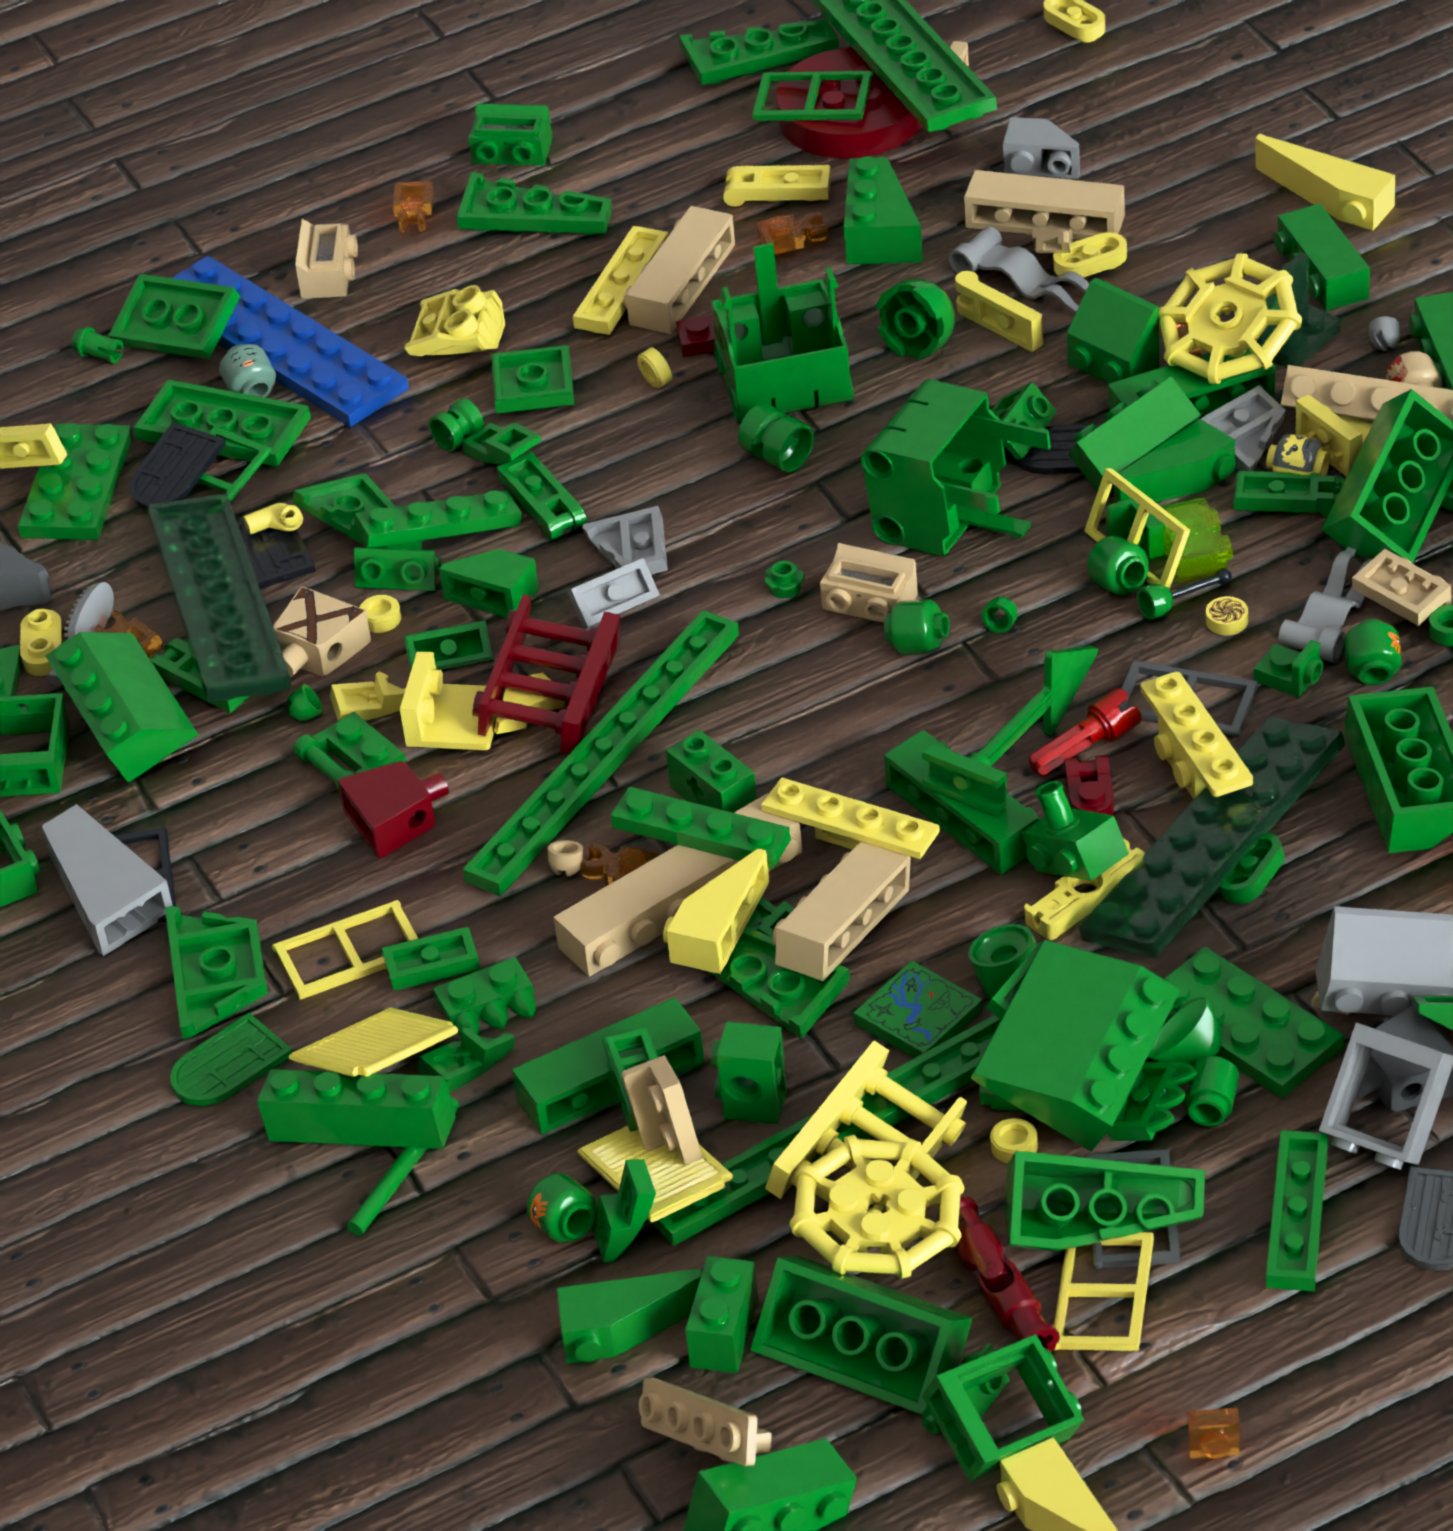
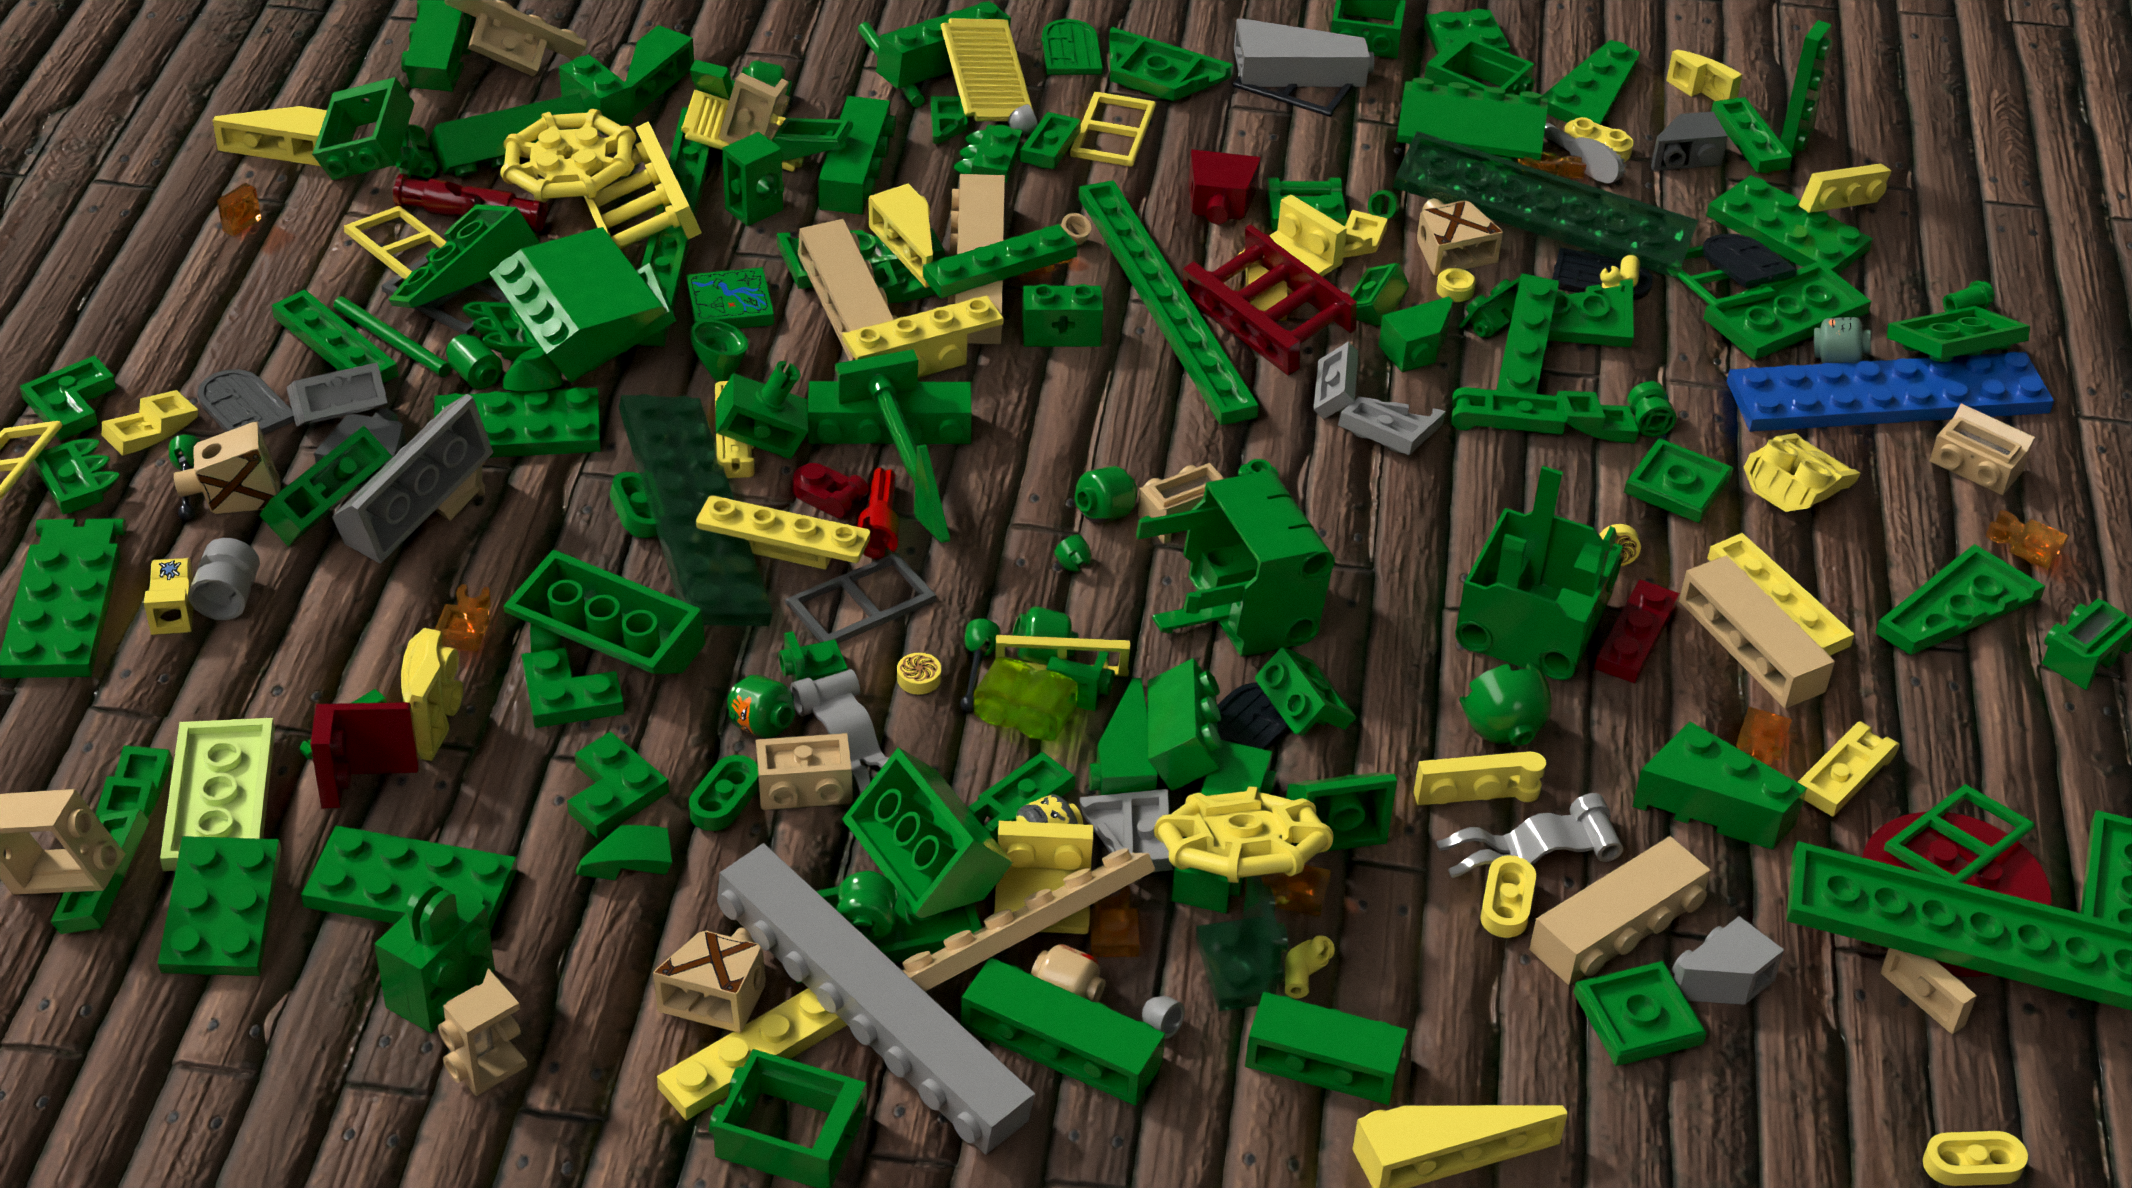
camera: 120 degrees right, 0 degrees up
green wheel [738,403,814,473] -> none
tan slope [1032,228,1073,253] -> none
none -> green bar [333,296,451,377]
none -> light grey hinge [1008,104,1038,136]
none -> green plate [1573,961,1707,1066]

